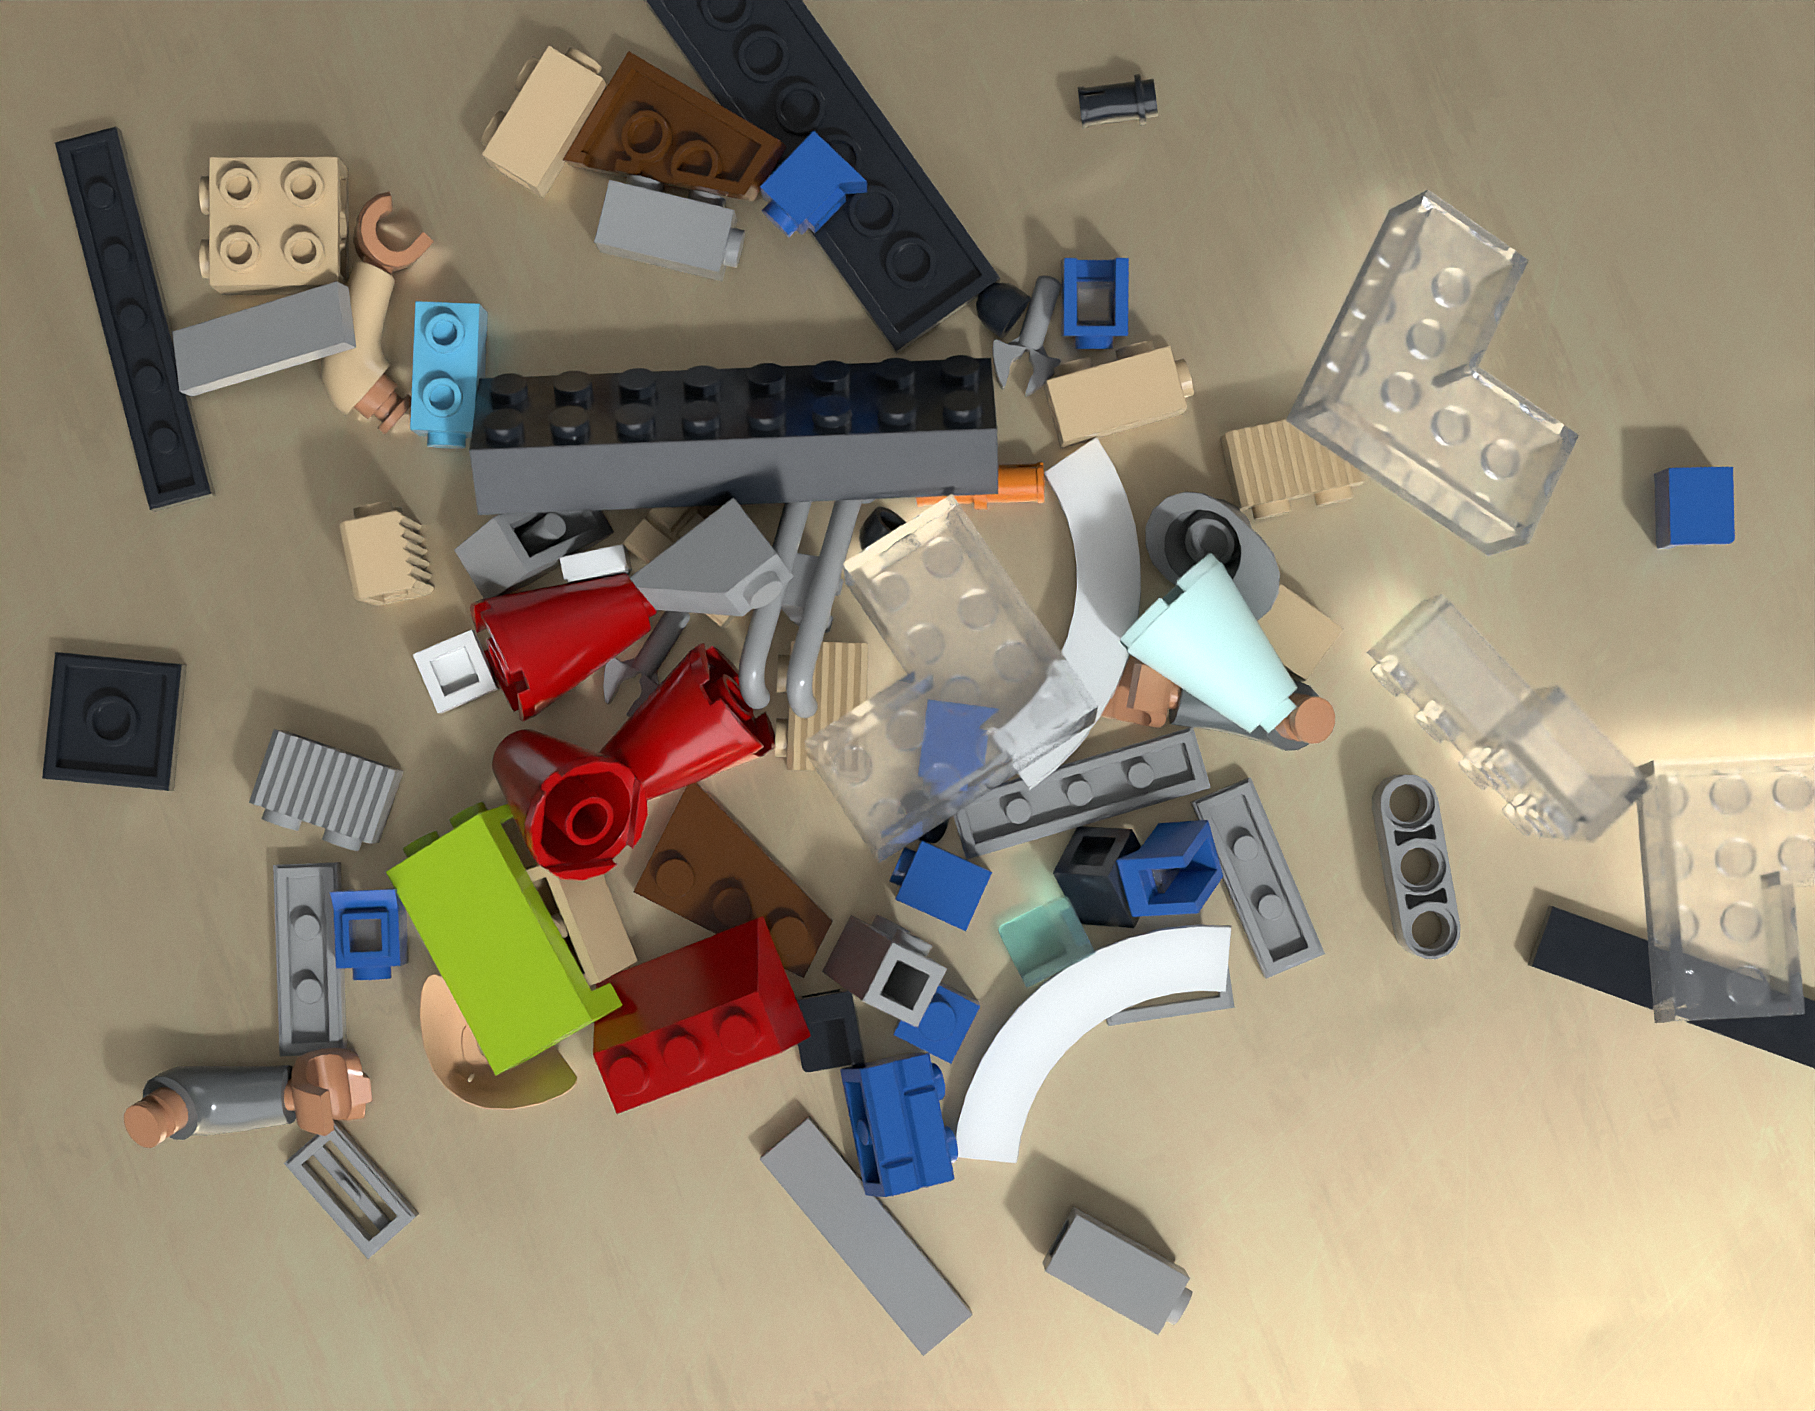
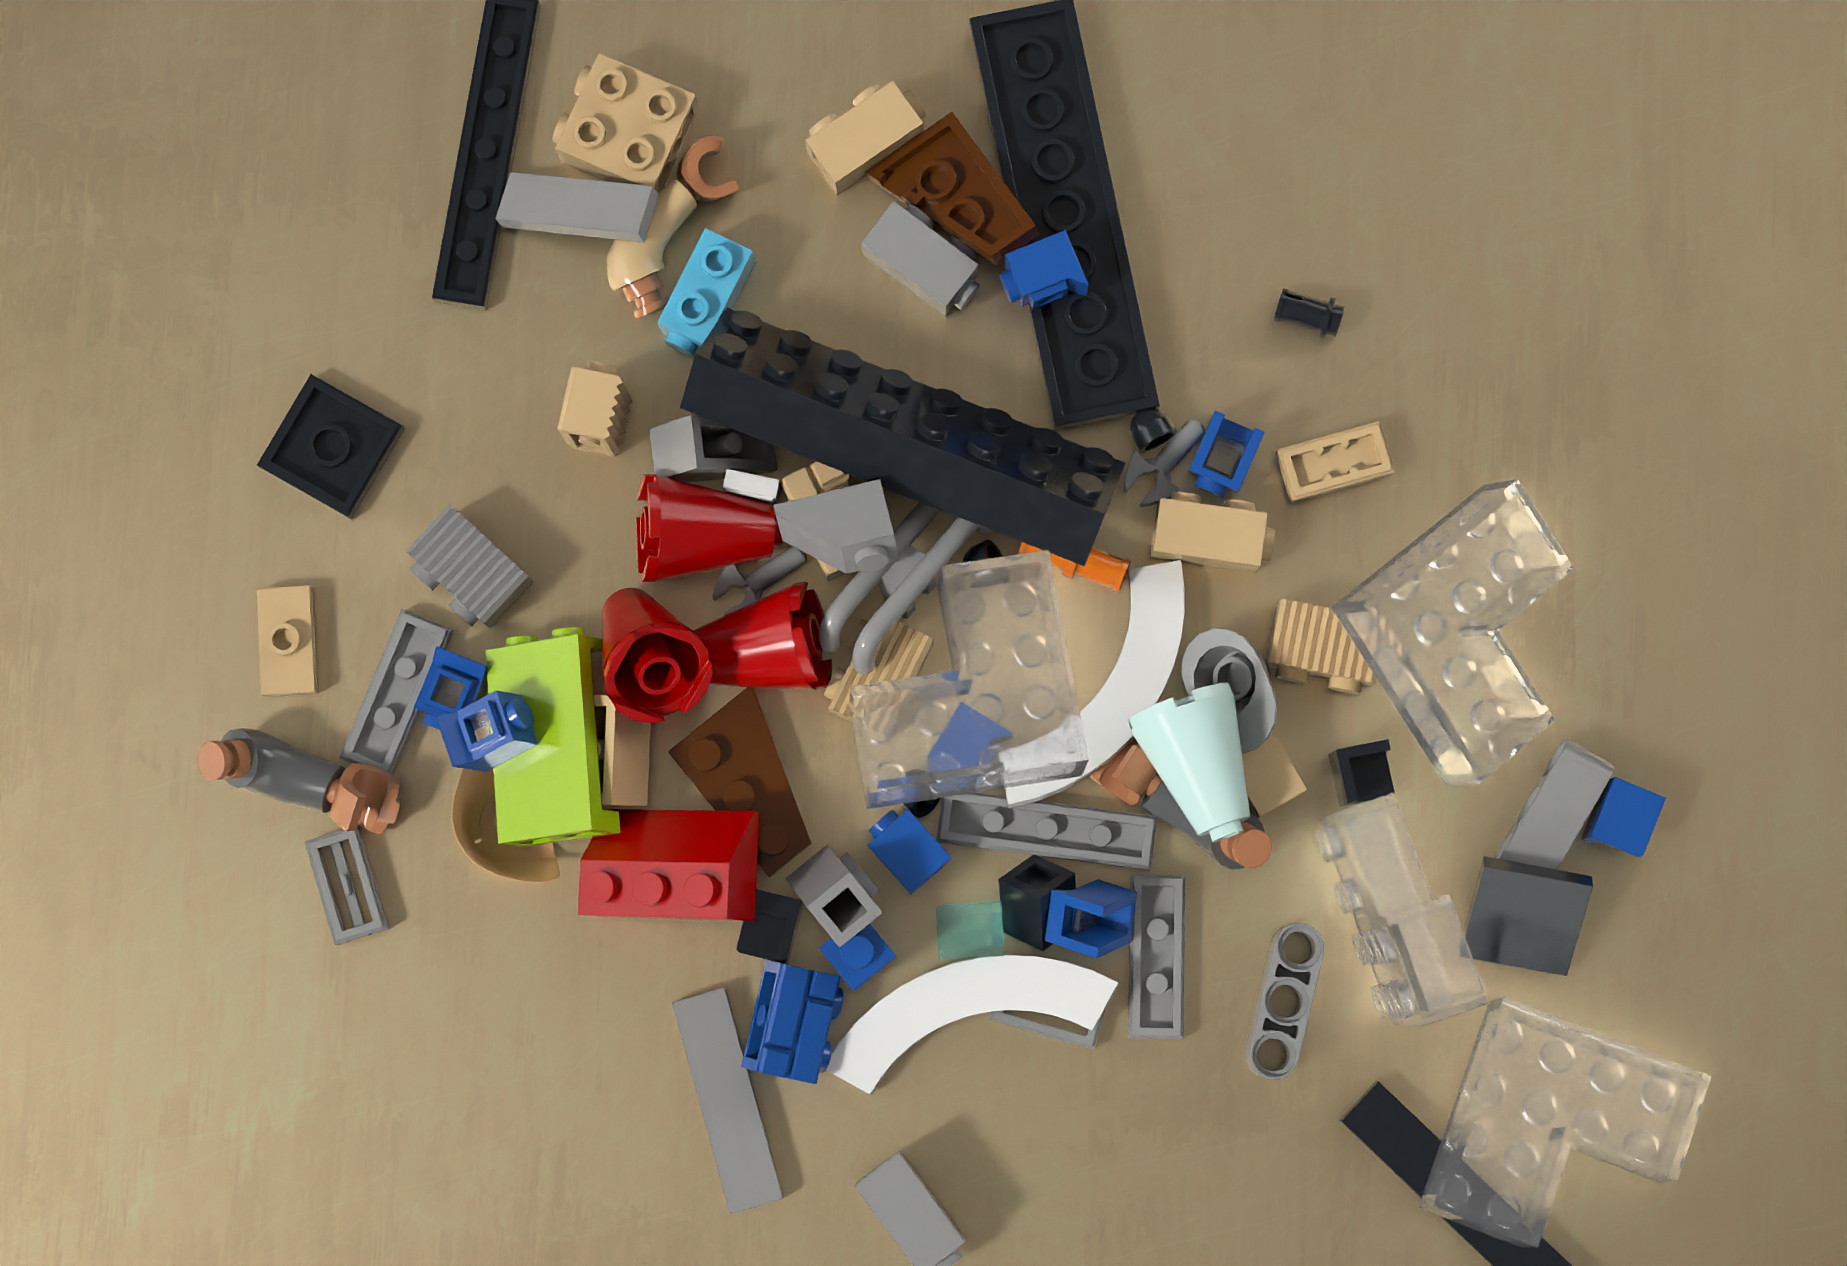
camera: 30 degrees right, 5 degrees down
white plate [413,629,499,714] -> none
none -> tan plate [256,585,318,697]
none -> blue window [436,690,538,772]
none -> tan plate [1275,421,1395,503]
none -> black panel [1328,739,1395,807]
none -> black tile [1459,856,1593,976]
none -> light grey beam [1494,738,1615,870]

